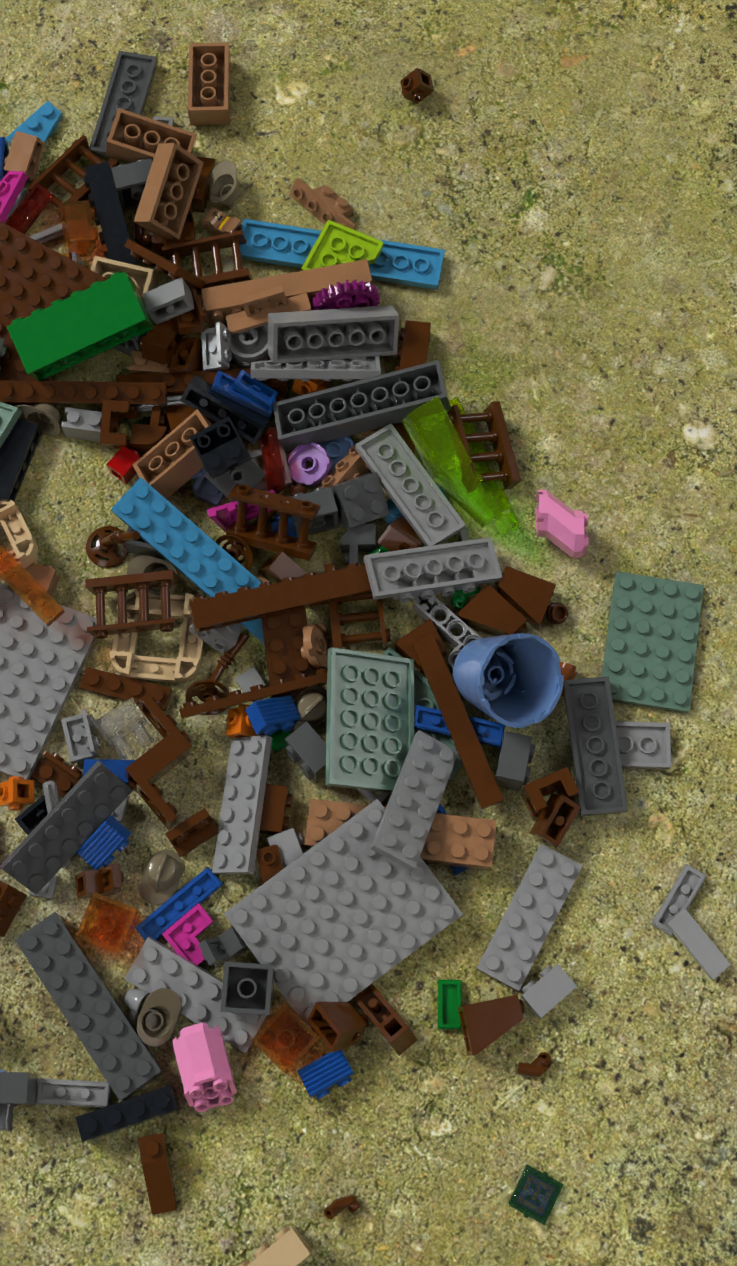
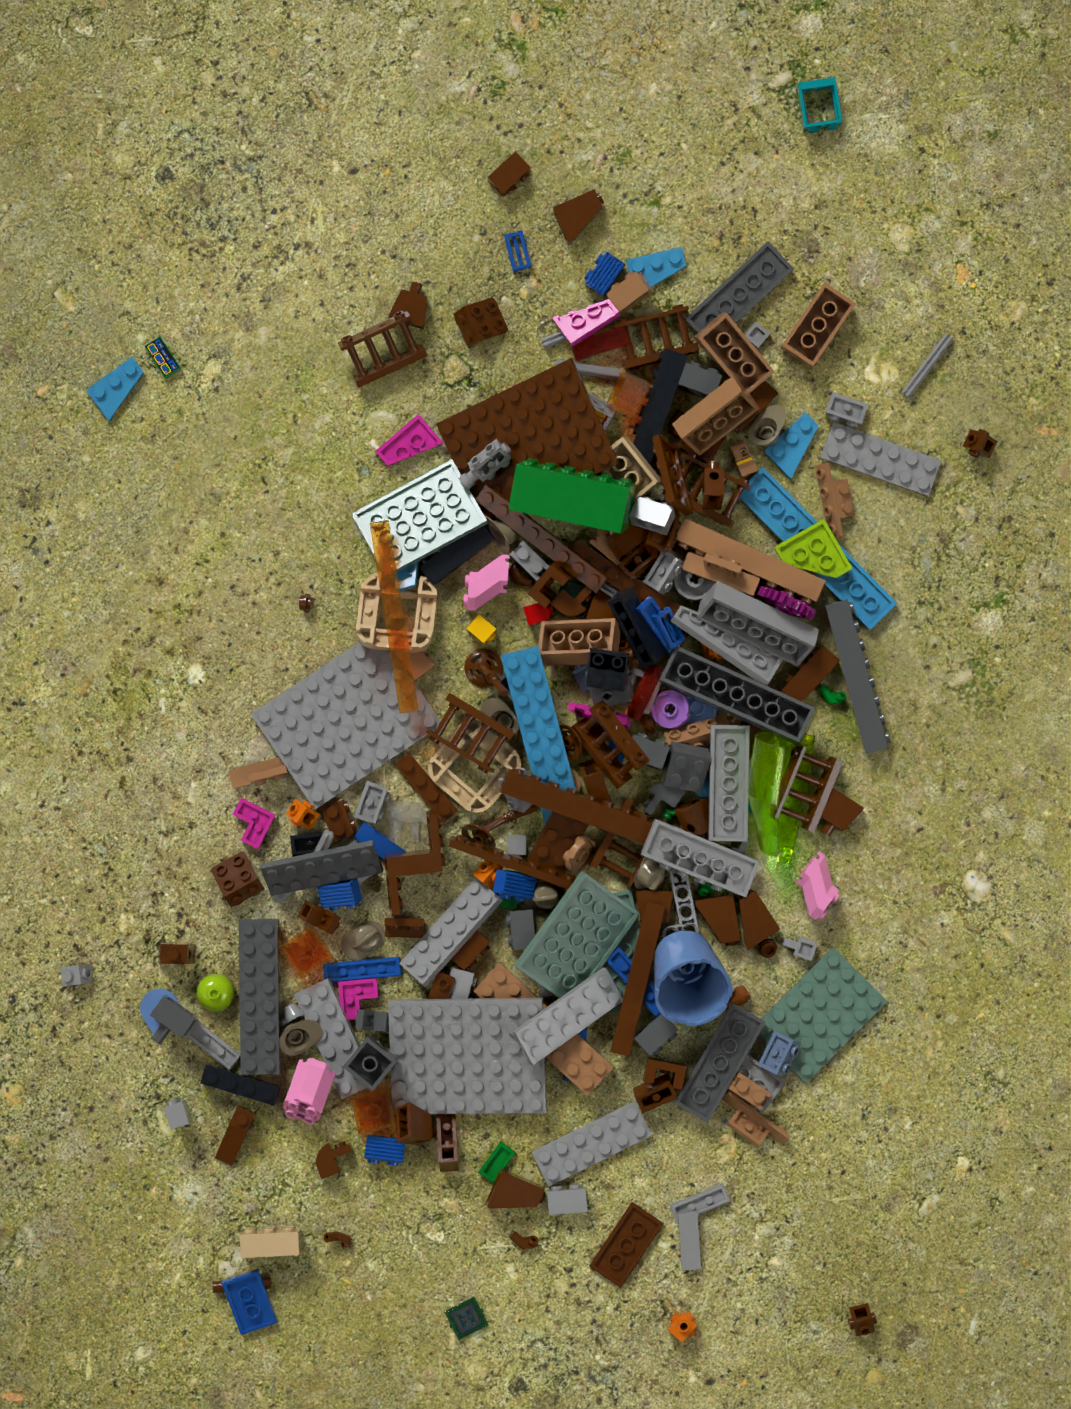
camera: 30 degrees right, 15 degrees up
none -> light grey brick [164,1097,193,1130]
none -> lime cylinder [197,974,235,1012]
none -> reddish brown brick [316,1141,353,1179]
none -> bright pink brick [463,555,510,612]
none -> yellow brick [466,614,497,644]
none -> reddish brown arm [509,564,533,588]
none -> reddish brown tile [589,1202,664,1288]
none -> dark tan piece [634,857,665,890]
none -> reddish brown torso [702,461,724,510]
none -> medium nougat bracket [722,1091,790,1148]
none -> medium nougat brick [728,1071,772,1110]
none -> sand blue bracket [758,1031,800,1077]
none -> dark azure wing [764,412,819,480]
none -> light grey plate [781,937,818,961]
none -> green arm [818,685,847,705]
none -> light grey plate [820,422,941,497]
none -> reddish brown torso [820,788,864,837]
none -> light grey bracket [824,392,869,428]
none -> dark grey brick [825,599,891,754]
none -> light grey axle [901,334,953,398]

